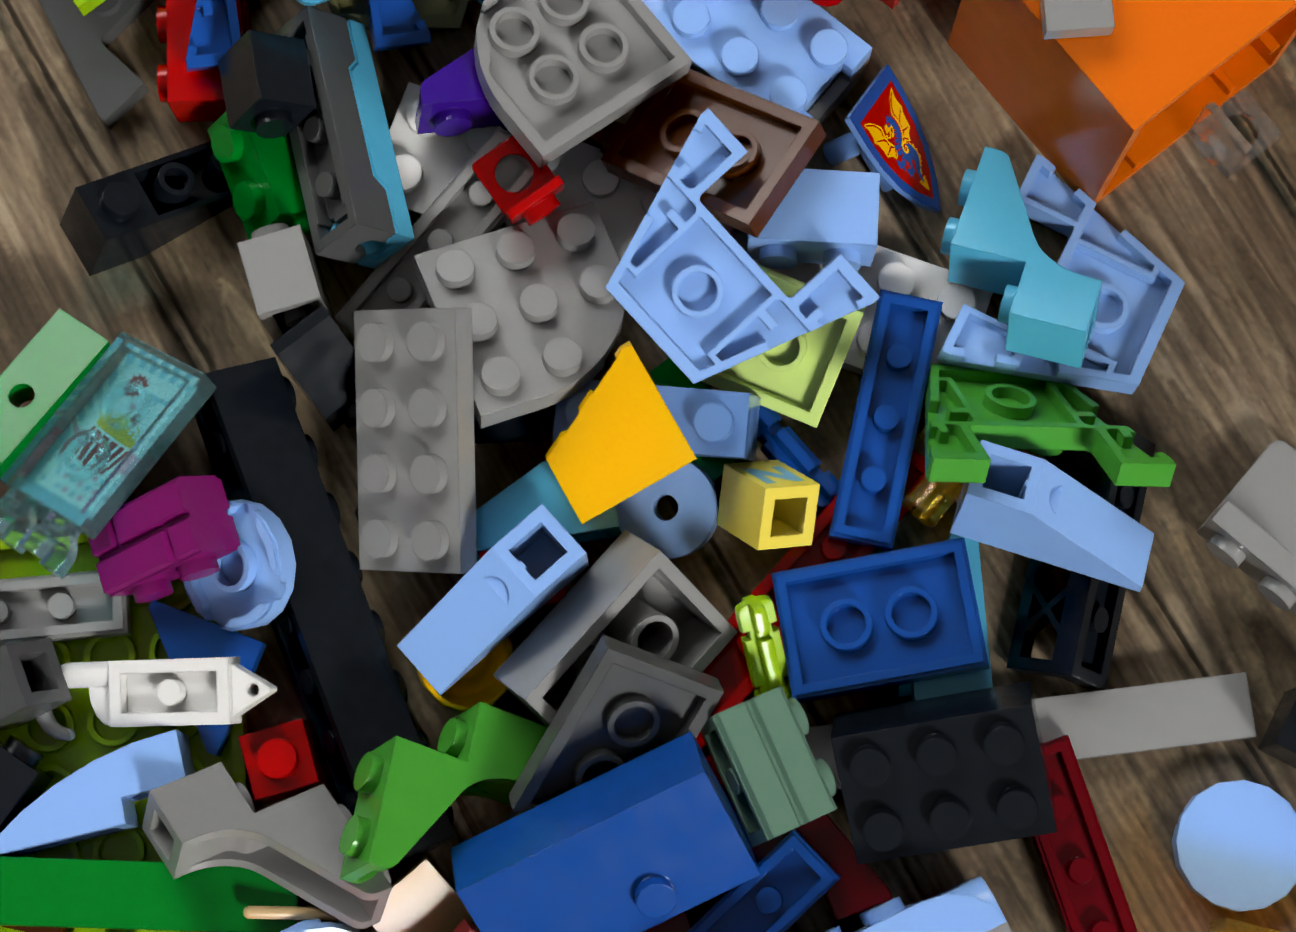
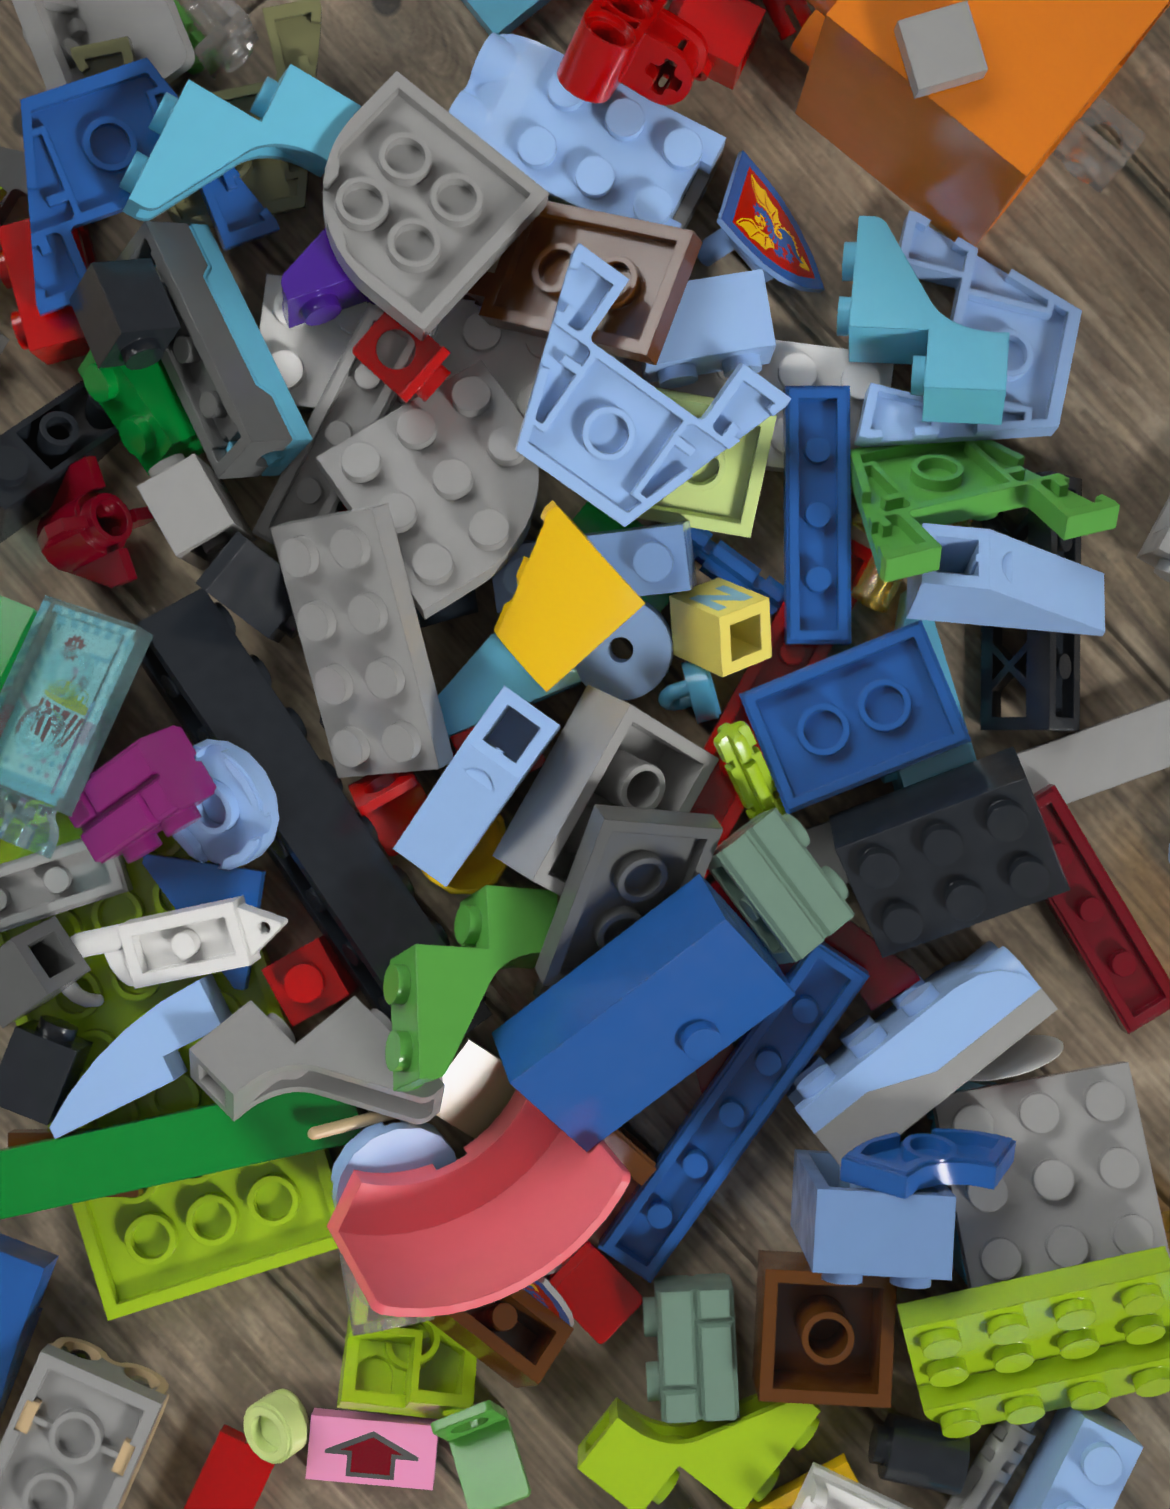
camera: 15 degrees left, 10 degrees up
none -> dark red brick [37,456,155,588]
none -> red bracket [348,771,427,856]
none -> dark azure tile [658,661,721,724]

